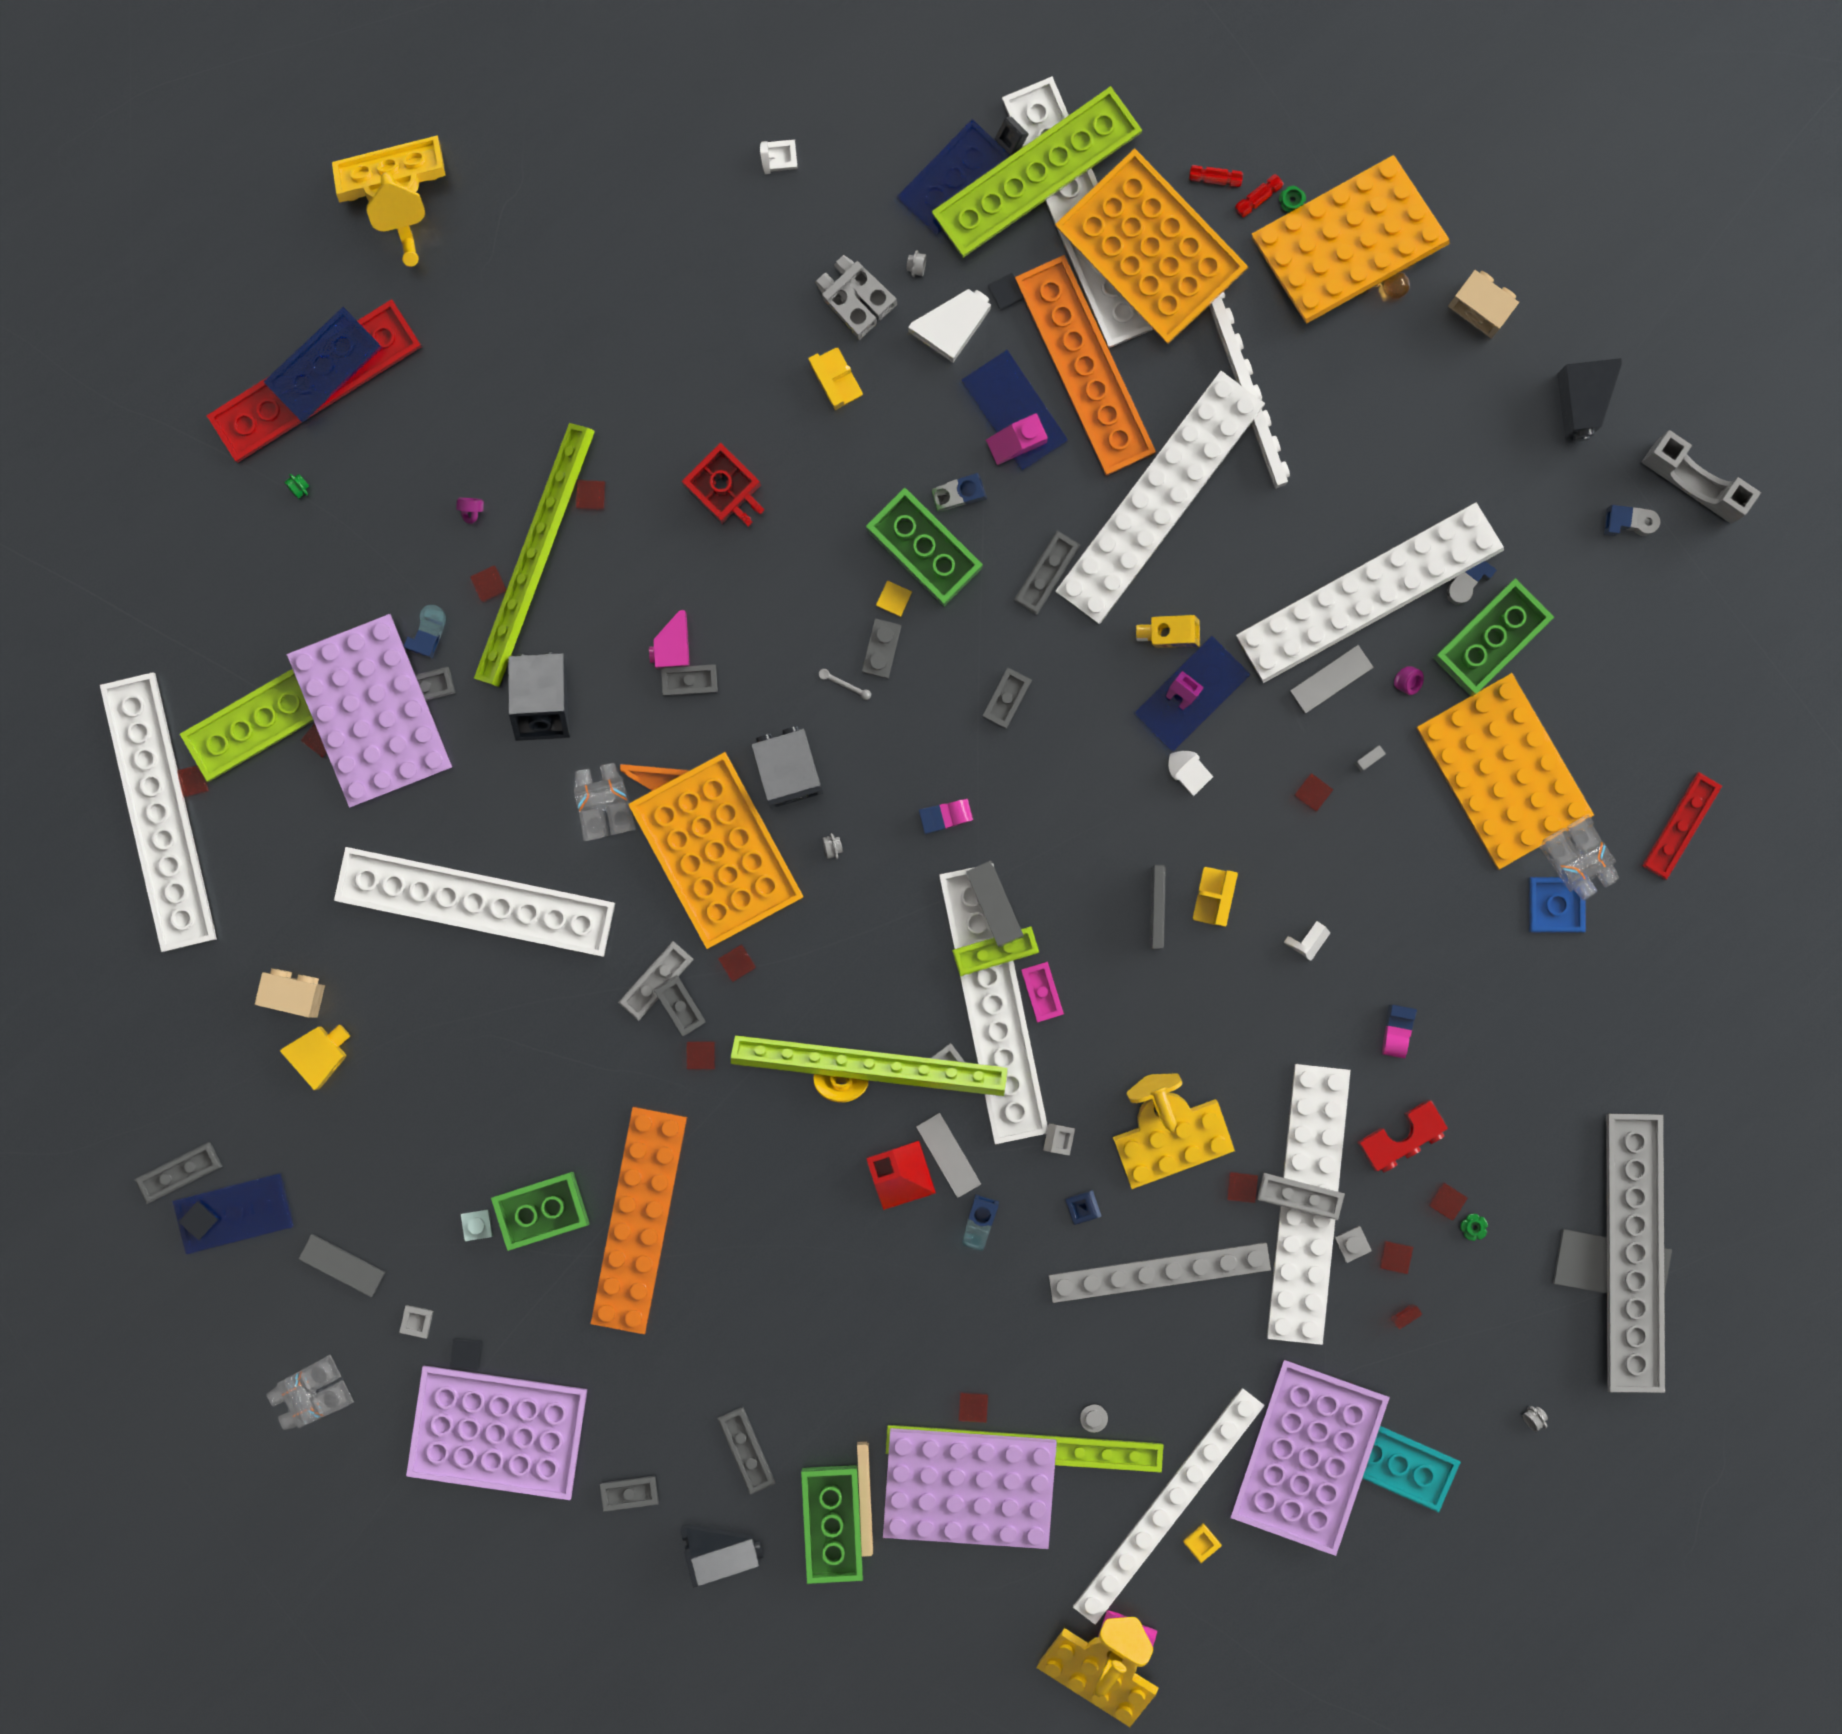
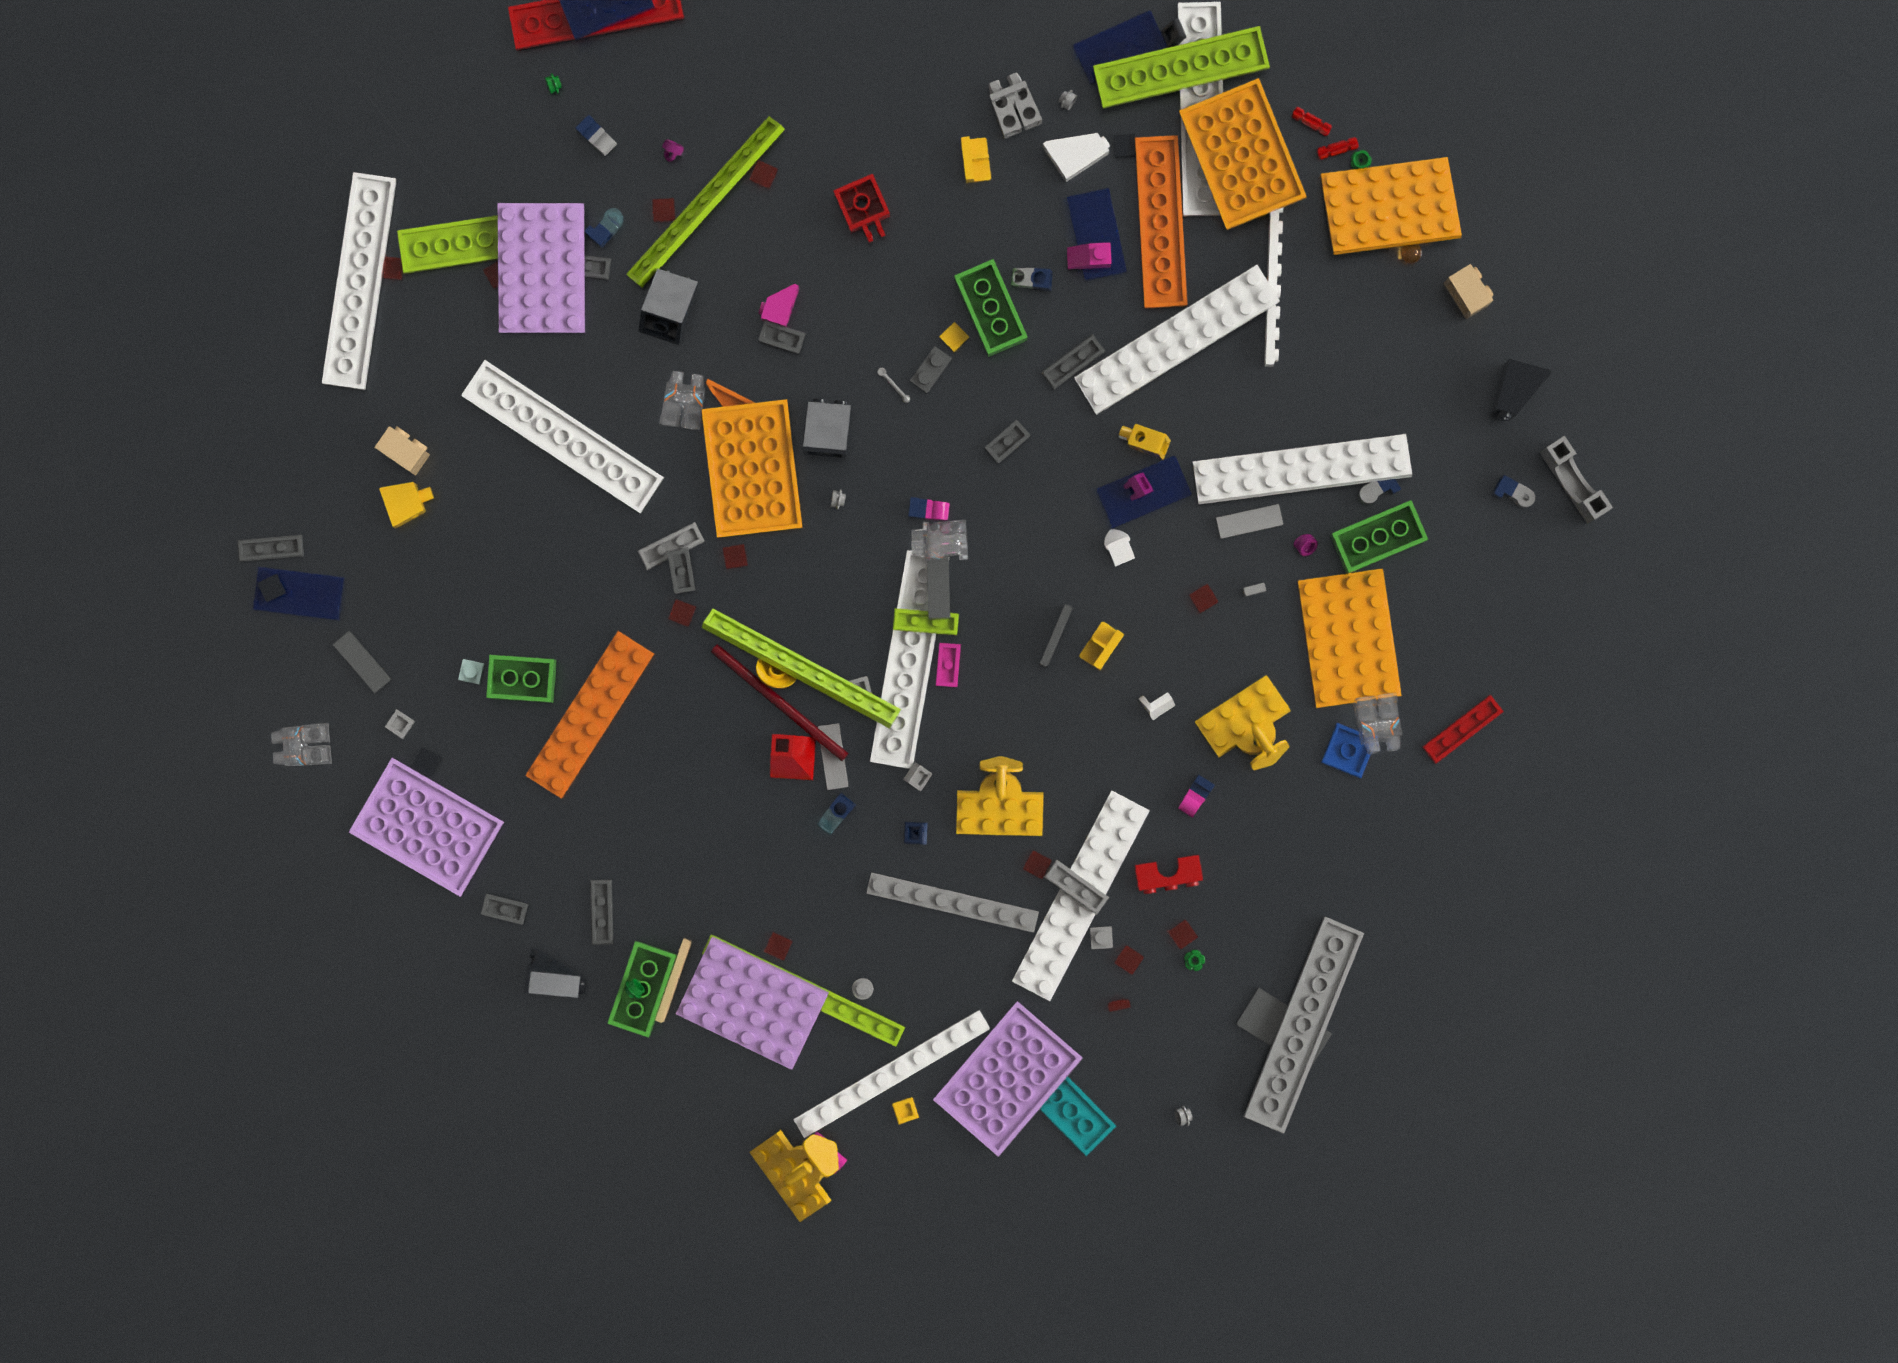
camera: 25 degrees right, 0 degrees up
none -> leg [575,115,617,156]
none -> green plate [625,978,645,999]
none -> dark red piece [711,644,849,761]
none -> clear hips [911,519,968,561]
none -> yellow plate [1195,675,1291,770]

